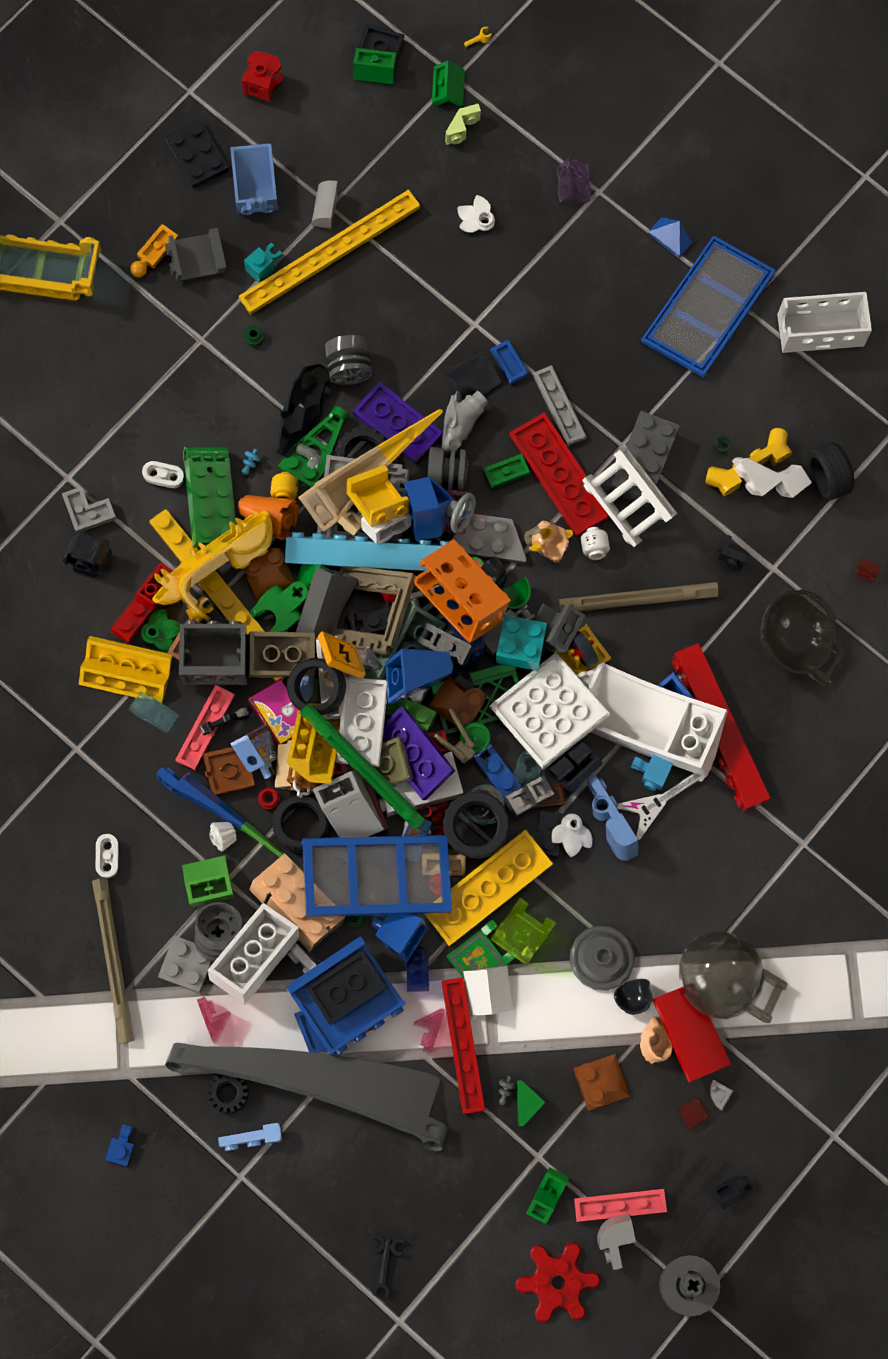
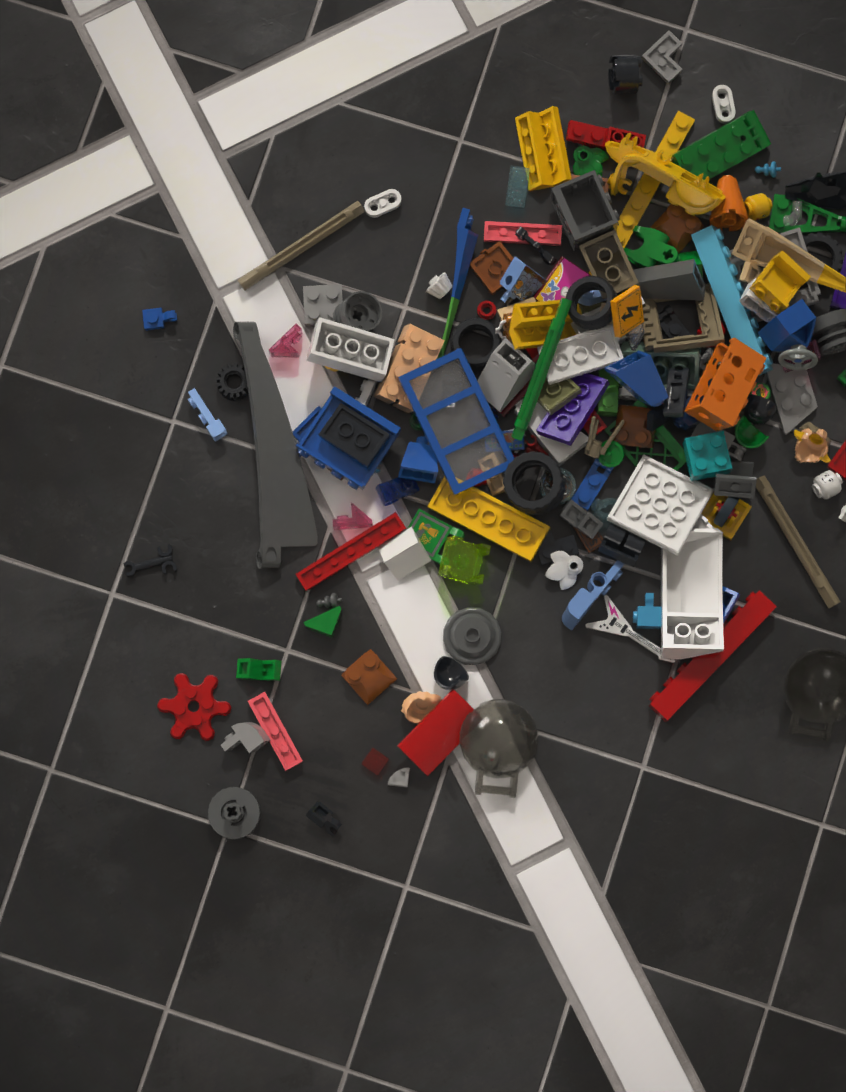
camera: 75 degrees right, 5 degrees up
bright green slope [182,855,234,908] -> none

